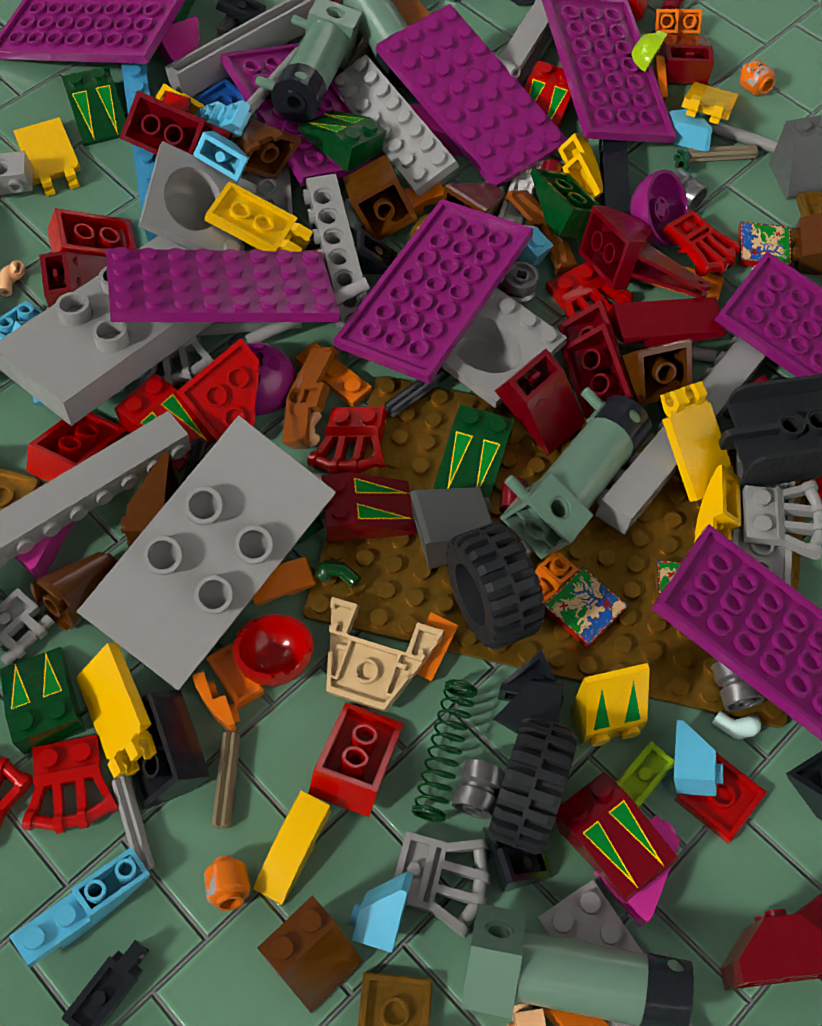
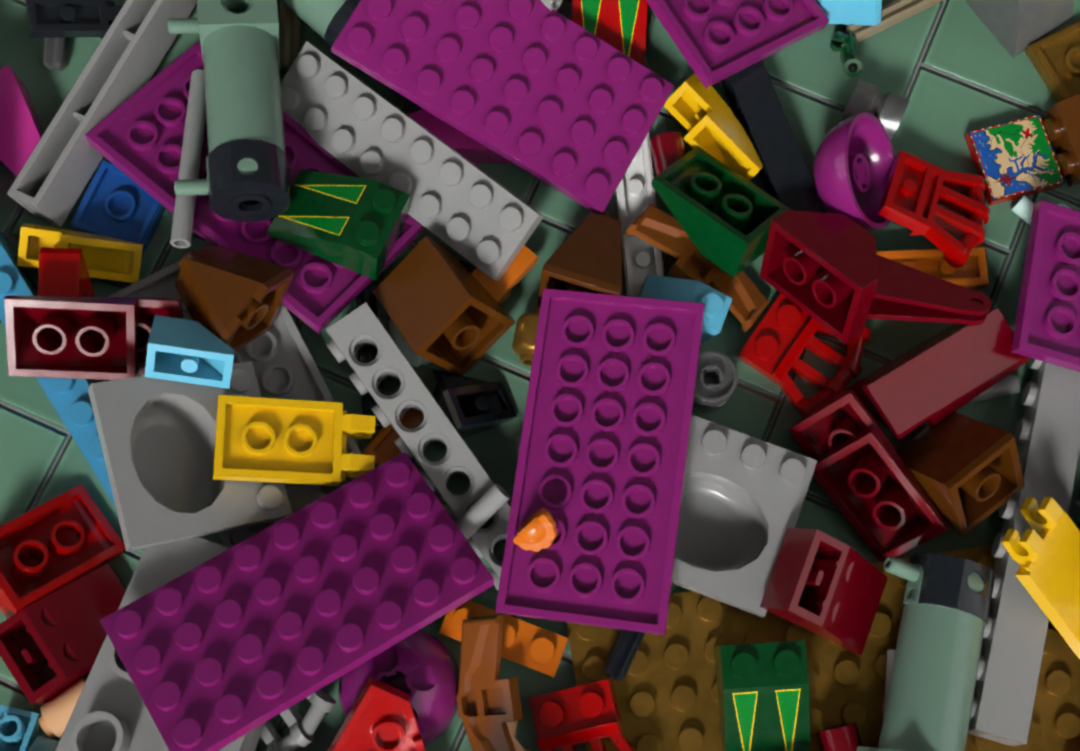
camera: 20 degrees left, 15 degrees up
medium azure slope [195,100,251,138] -> none
none -> orange piece [513,507,557,552]

